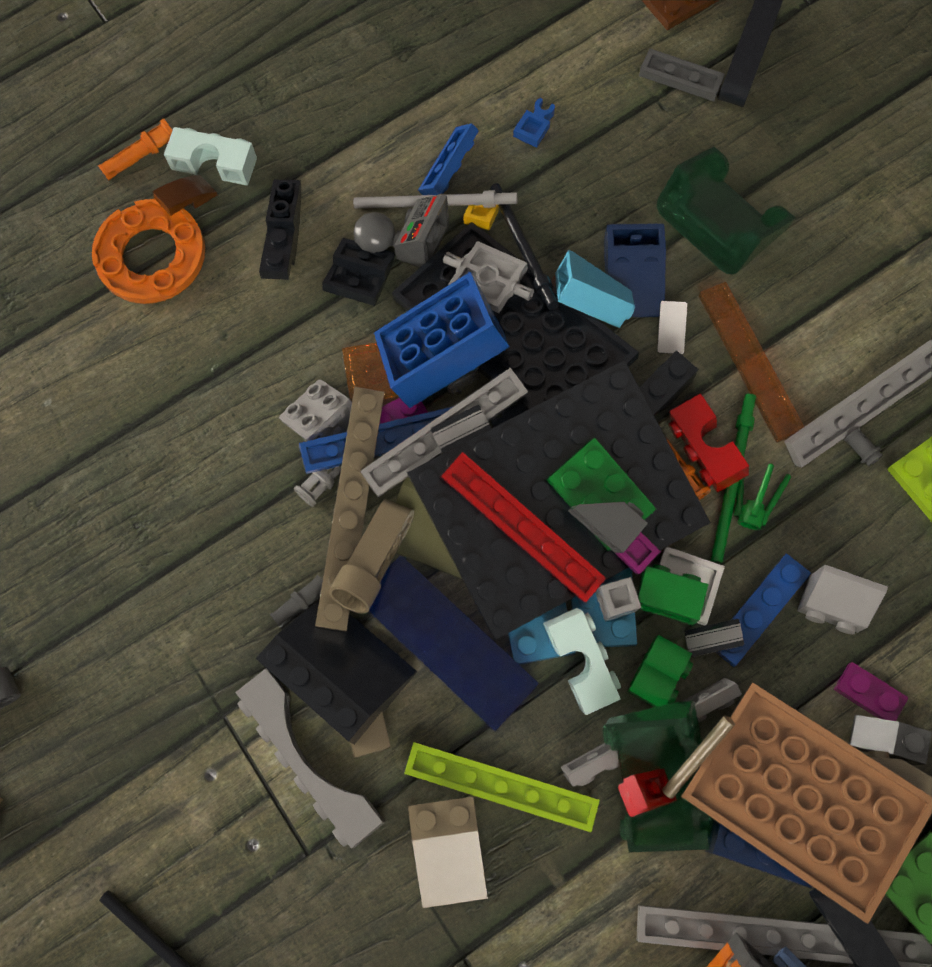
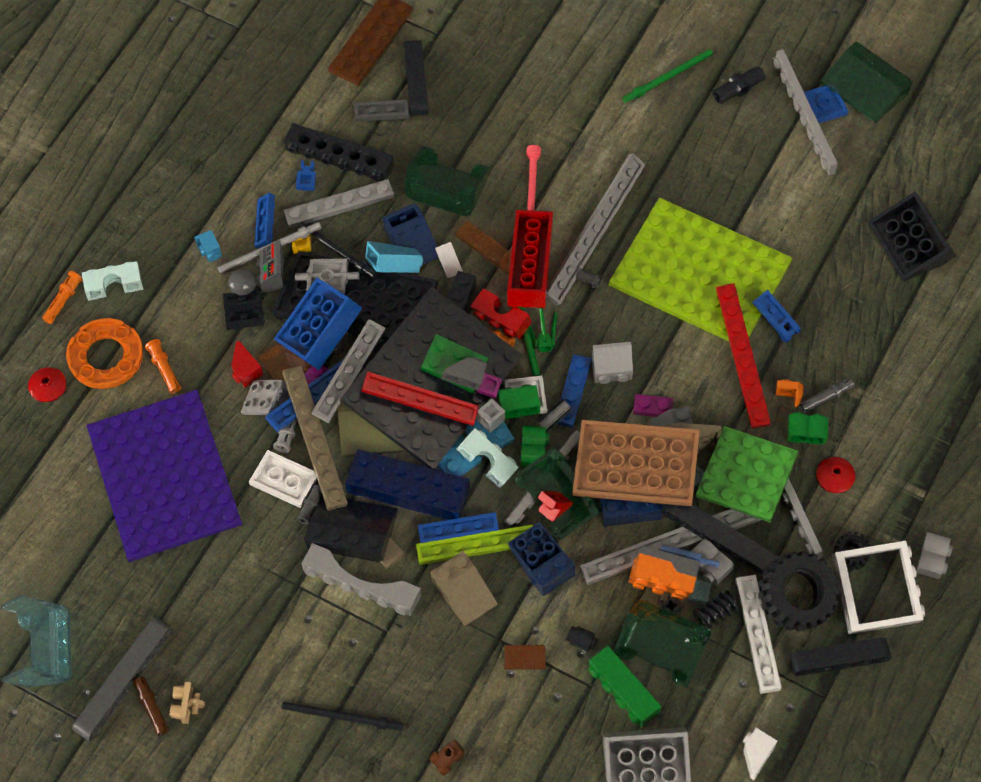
camera: 30 degrees left, 10 degrees down
reddish brown slope [152,175,217,216] -> none
black slope [259,179,301,280] -> none
dark tan beam [329,499,414,613] -> none
sticker [431,405,491,453] -> none
dark tan bar [662,715,735,799] -> none
none -> red dish [28,367,67,402]
none -> dark purple plate [86,390,242,562]
none -> orange pin [145,339,181,394]
none -> dark azure brick [194,230,222,262]
none -> red slope [232,340,263,388]
none -> white plate [249,450,317,508]
none -> light grey plate [283,179,394,229]
none -> black brick [284,123,394,181]
none -> blue plate [418,512,499,543]
none -> red brick [507,210,553,308]
none -> dark blue slope [507,522,575,597]
none -> coral piece [526,145,541,211]

